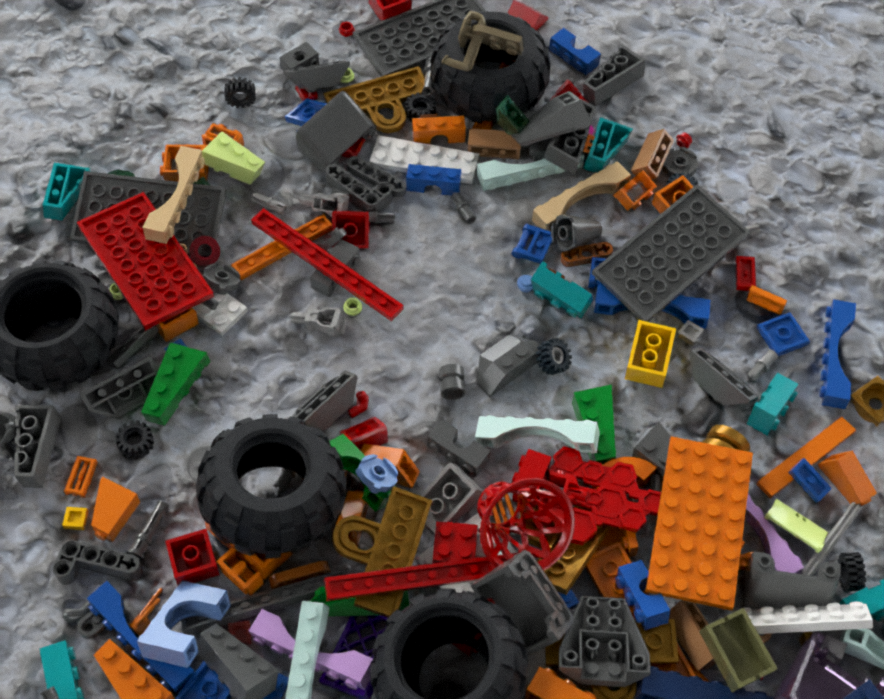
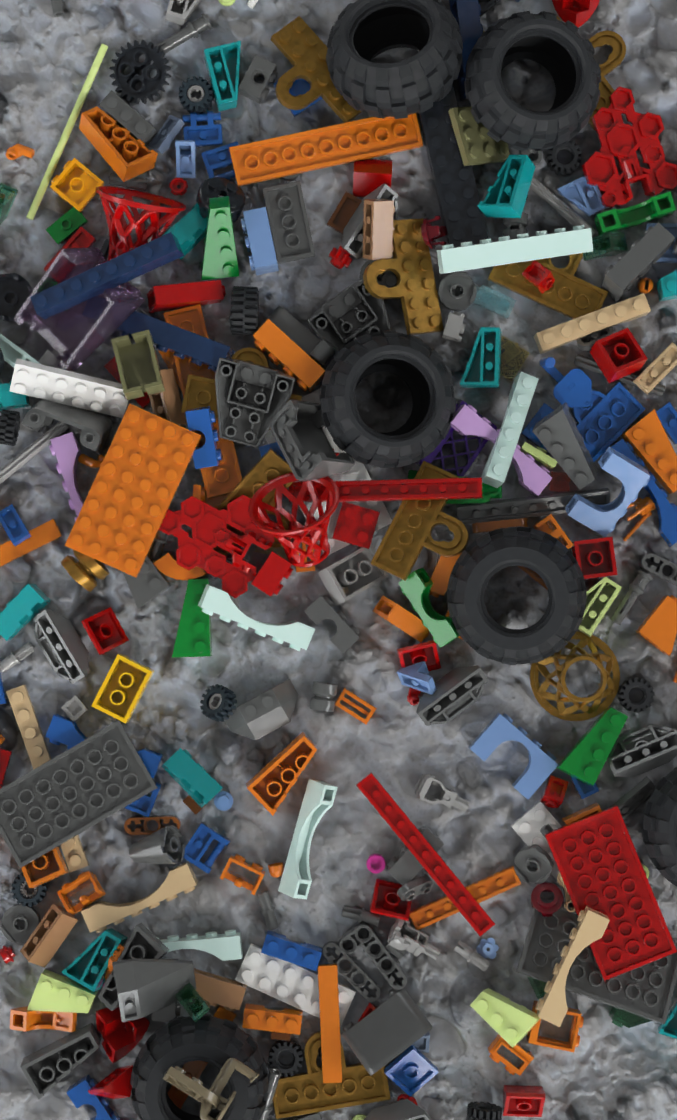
camera: 165 degrees left, 30 degrees up
yellowish green plate [343,298,362,316] -> none
medium blue plate [356,454,398,494] -> none
yellowish green door [764,498,828,554] -> none
none -> tan plate [6,685,89,872]
none -> orange arch [9,1006,77,1032]
none -> yellowish green wedge [27,969,98,1013]
none -> red slope [81,607,129,655]
none -> red slope [88,1065,133,1099]
none -> orange window [220,854,265,895]
none -> orange wedge [246,732,317,816]
none -> orange hinge [268,862,284,878]
none -> light aqua arch [278,779,338,899]
none -> orange tile [318,964,342,1083]
none -> orange tile [335,688,377,724]
none -> dark pink tile [366,853,386,874]
none -> medium blue slope [397,661,437,695]
none -> medium blue arch [469,713,558,800]
none -> light blue plant [476,937,499,959]
none -> red slope [503,1085,545,1117]
none -> yellowish green plate [520,442,558,469]
none -> pearl gold piece [530,631,620,721]
none -> red bracket [540,775,569,808]
none -> yellowish green wedge [578,577,622,637]

